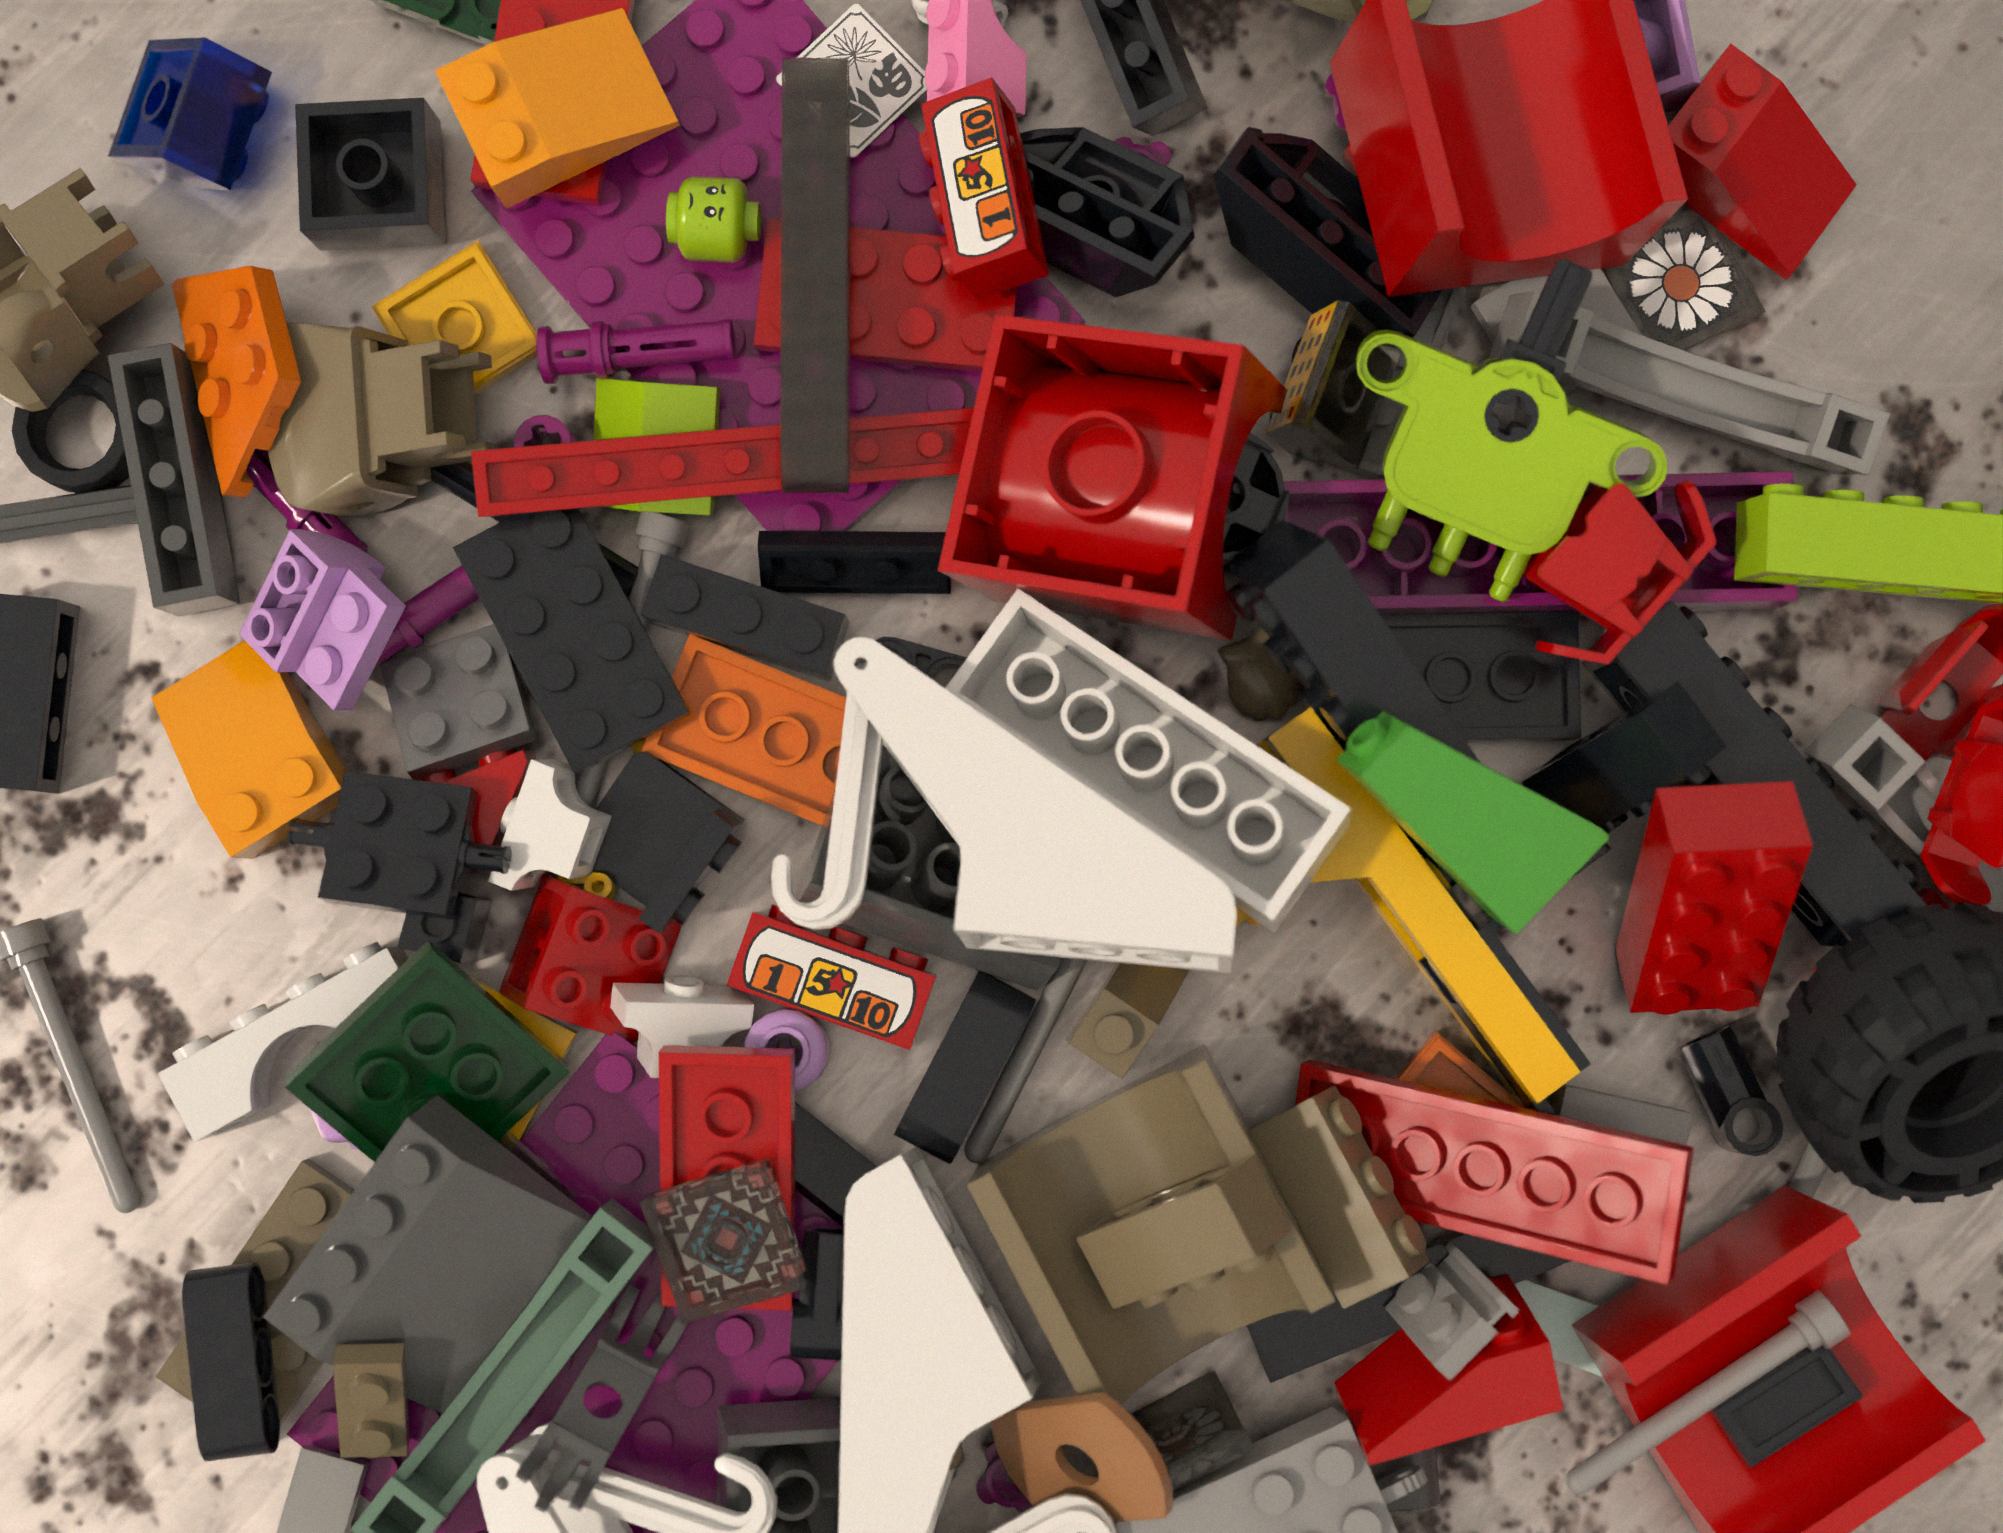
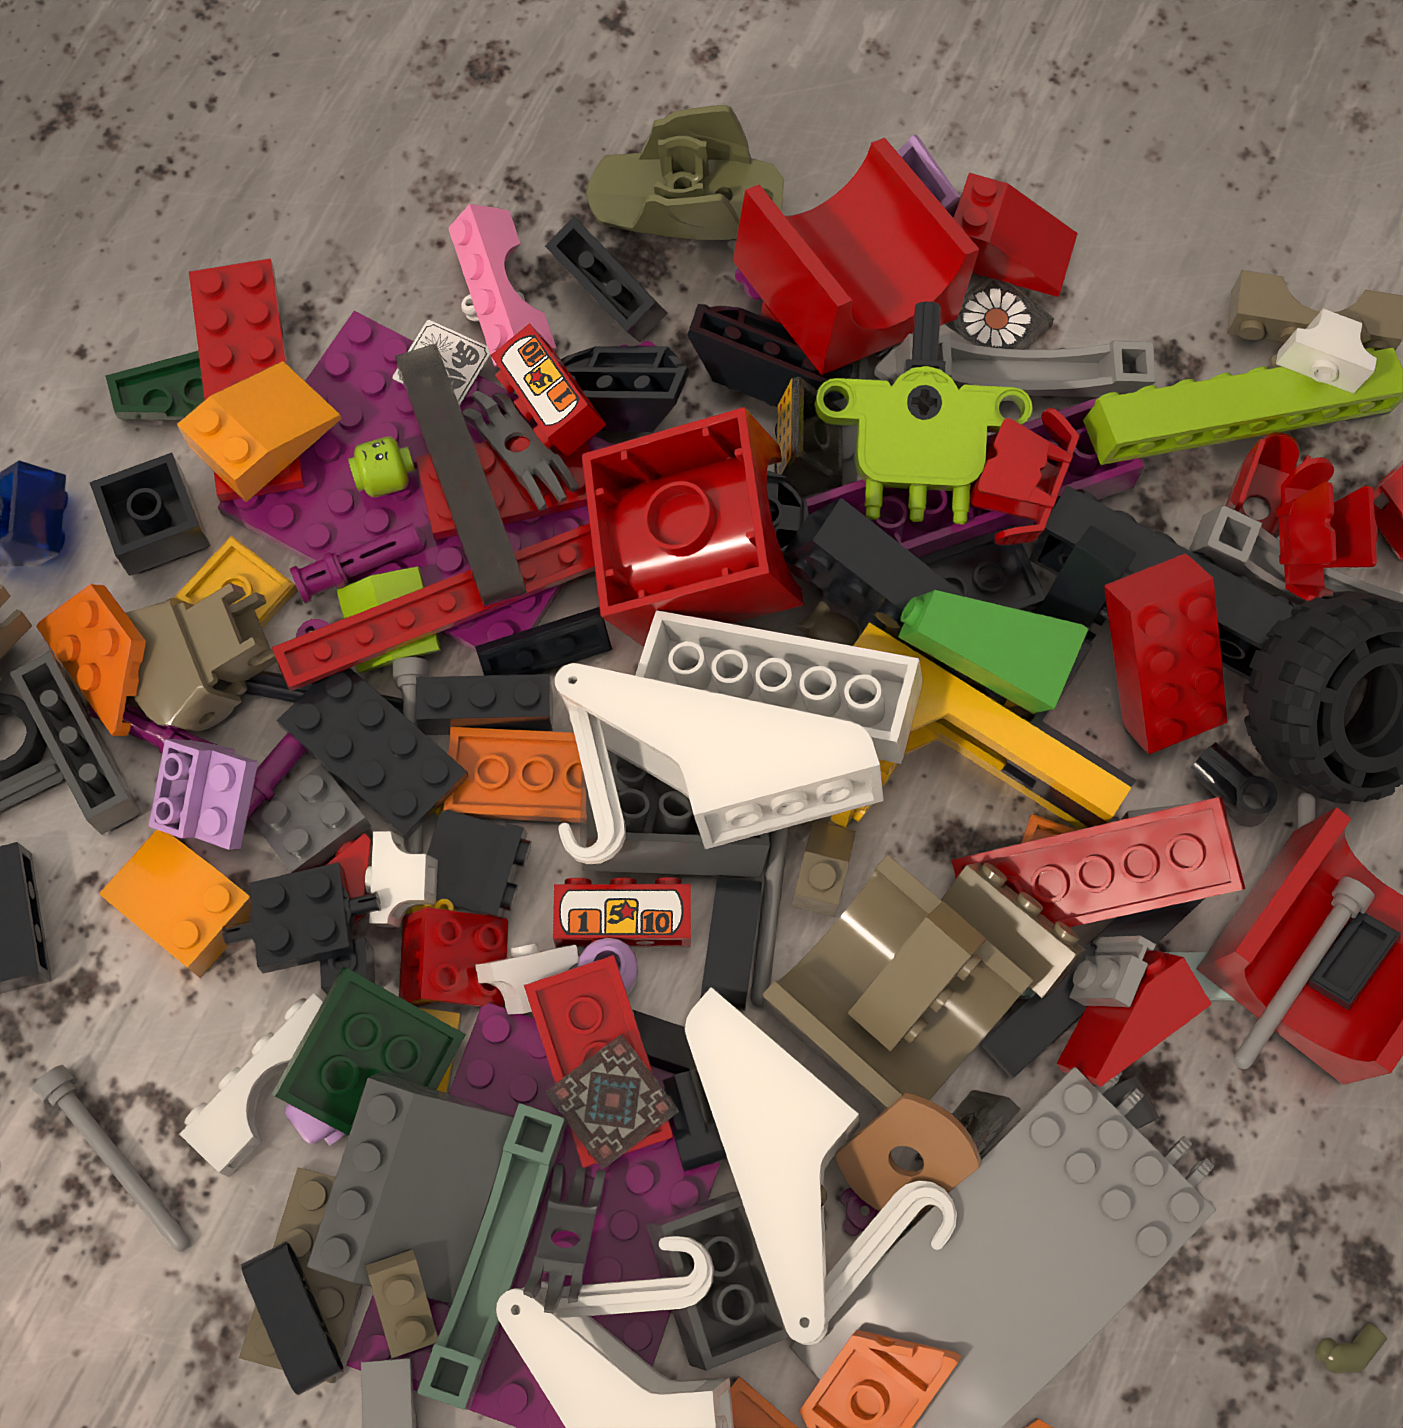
camera: 20 degrees left, 15 degrees down
none -> dark grey piece [460,391,579,511]

